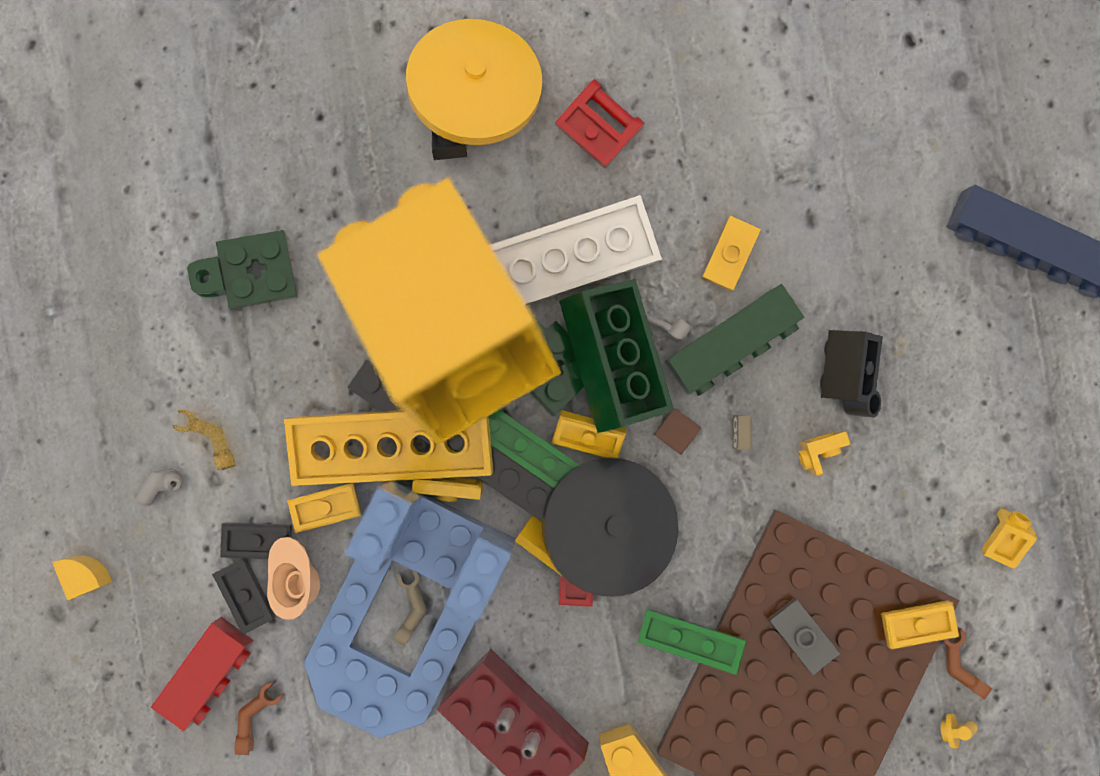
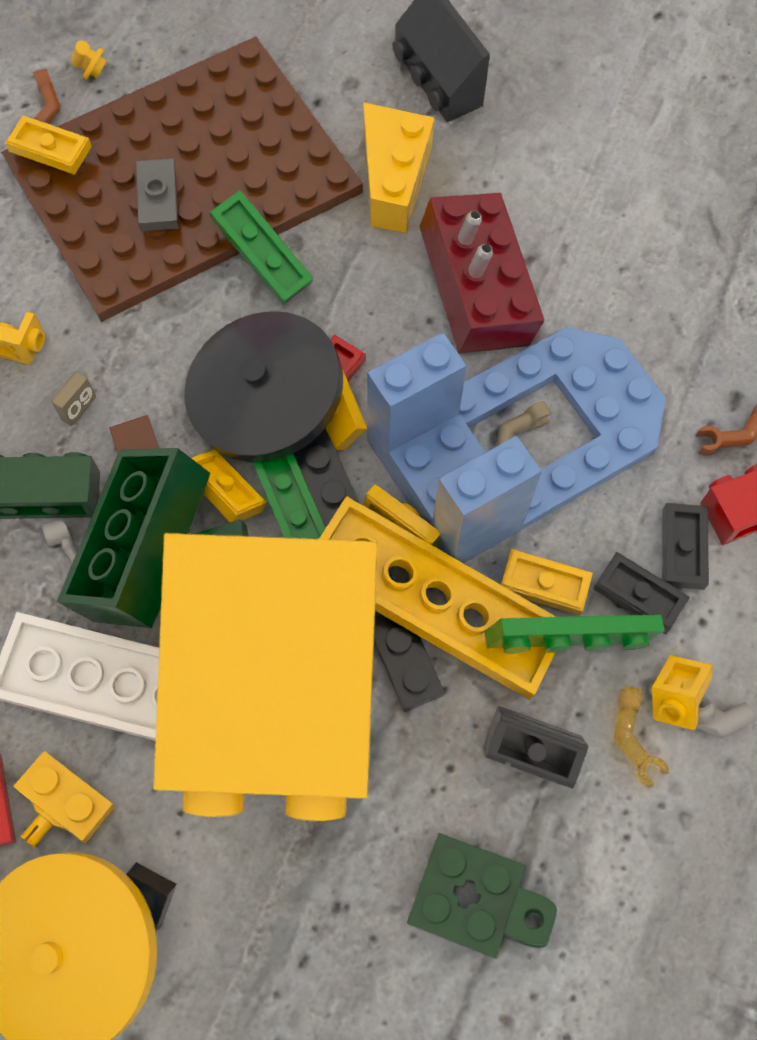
camera: 155 degrees left, 20 degrees down
light nougat piece [267,537,321,620] -> none
none -> yellow plate [13,751,115,848]
none -> black brick [483,706,588,789]
none -> green plate [484,615,665,654]
none -> yellow bracket [652,655,713,730]

